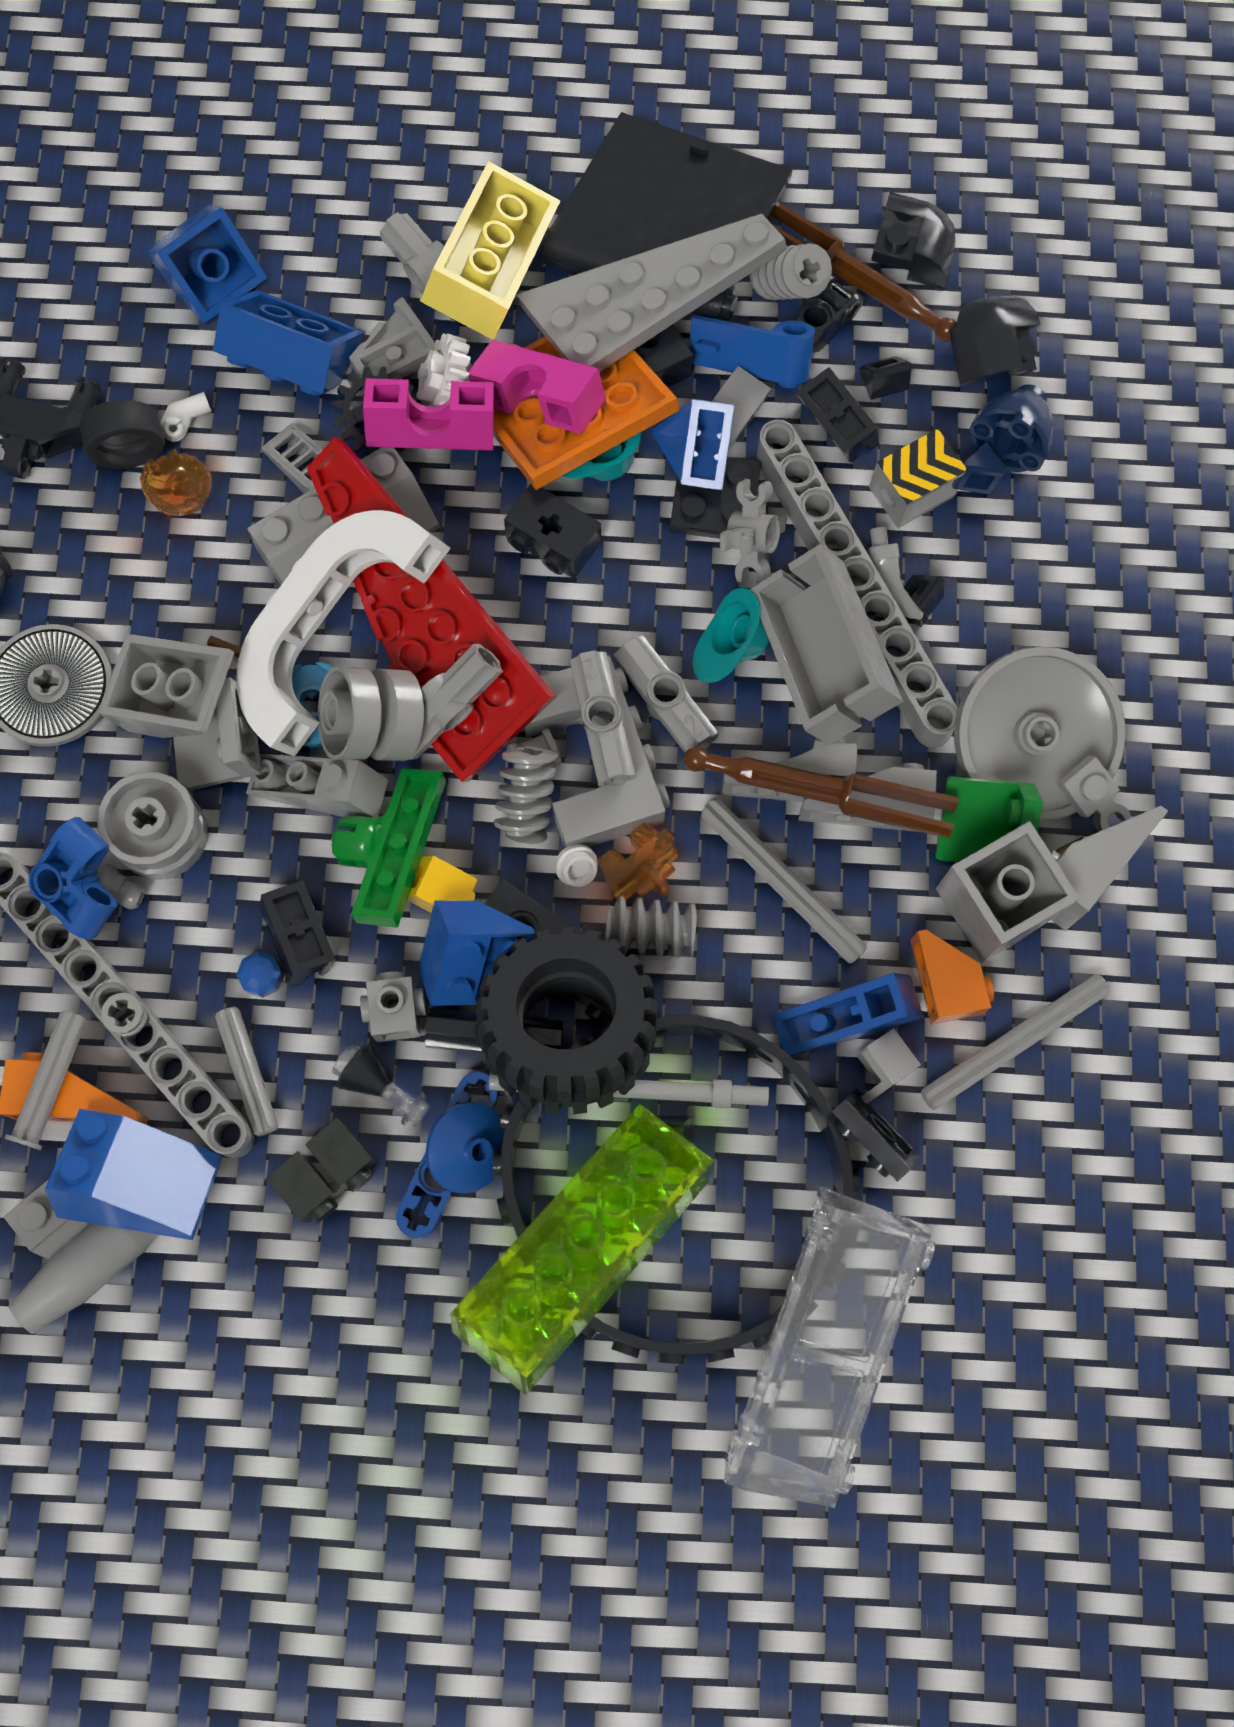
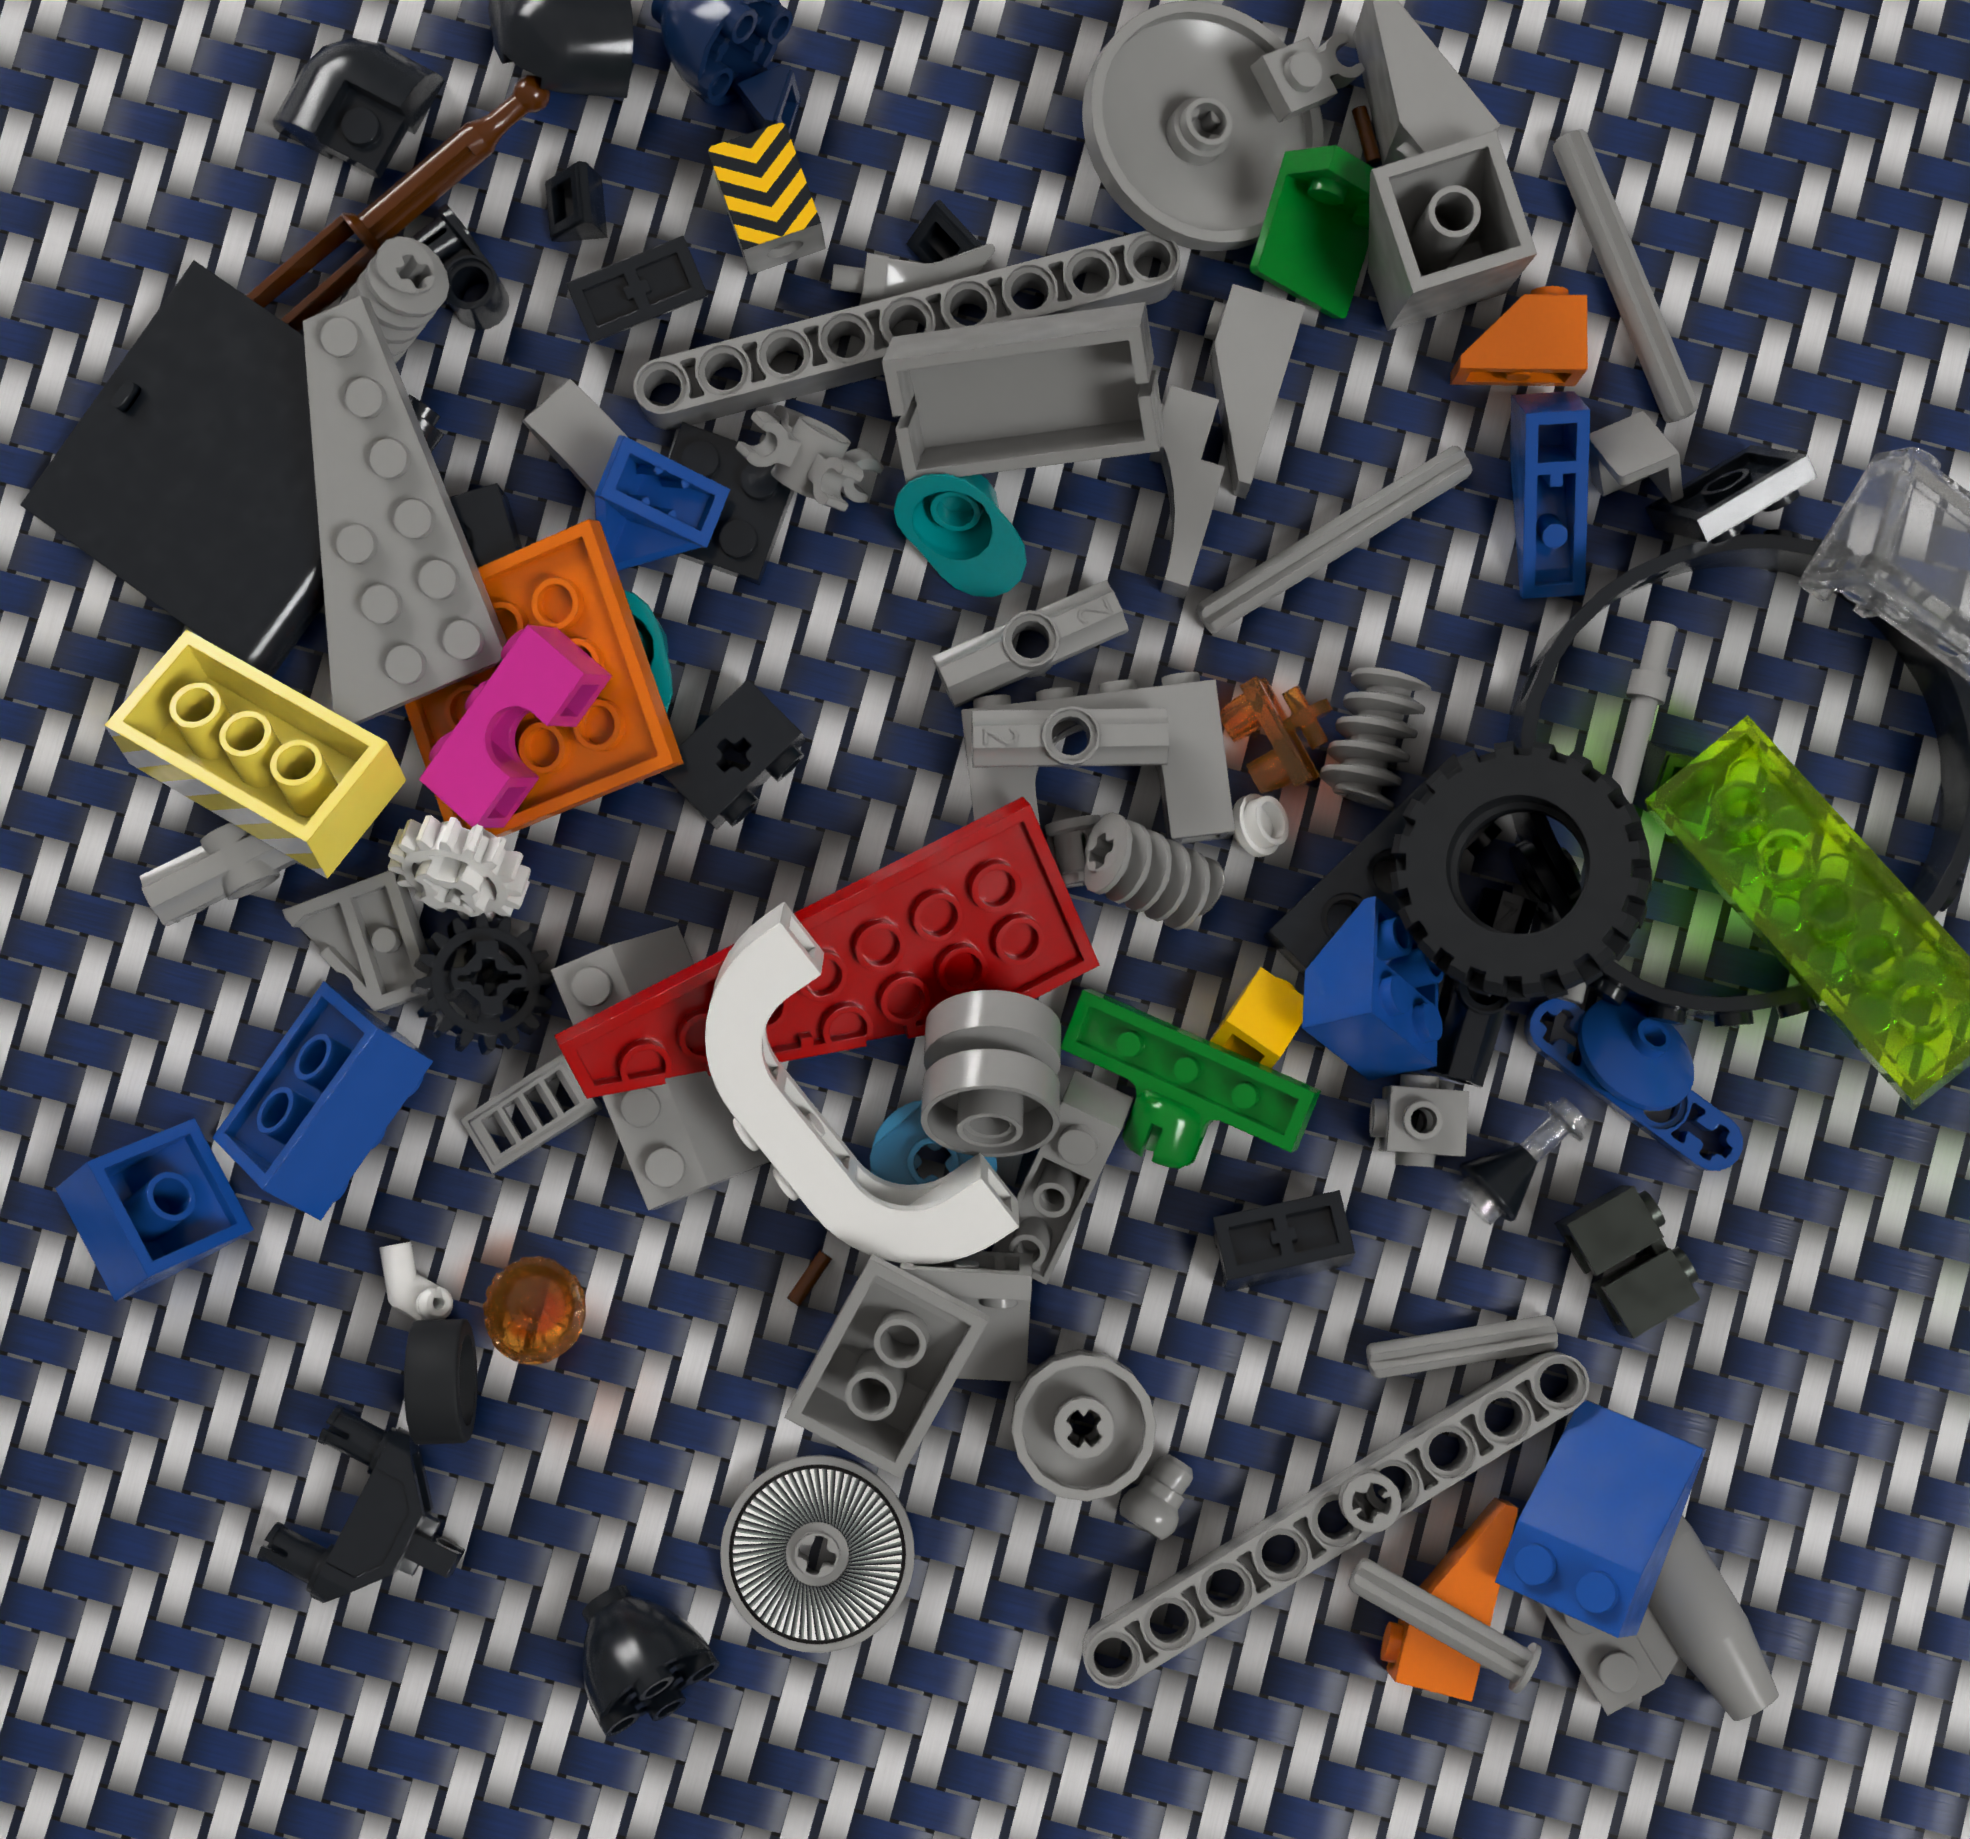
camera: 75 degrees left, 10 degrees up
blue piece [28,817,117,939] -> none
blue tile [236,951,284,998] -> none
dark pink arch [363,378,494,450] -> none
light grey piece [410,644,503,760] -> none
reddish brown piece [683,746,959,838] -> none
blue door [690,315,815,388] -> none

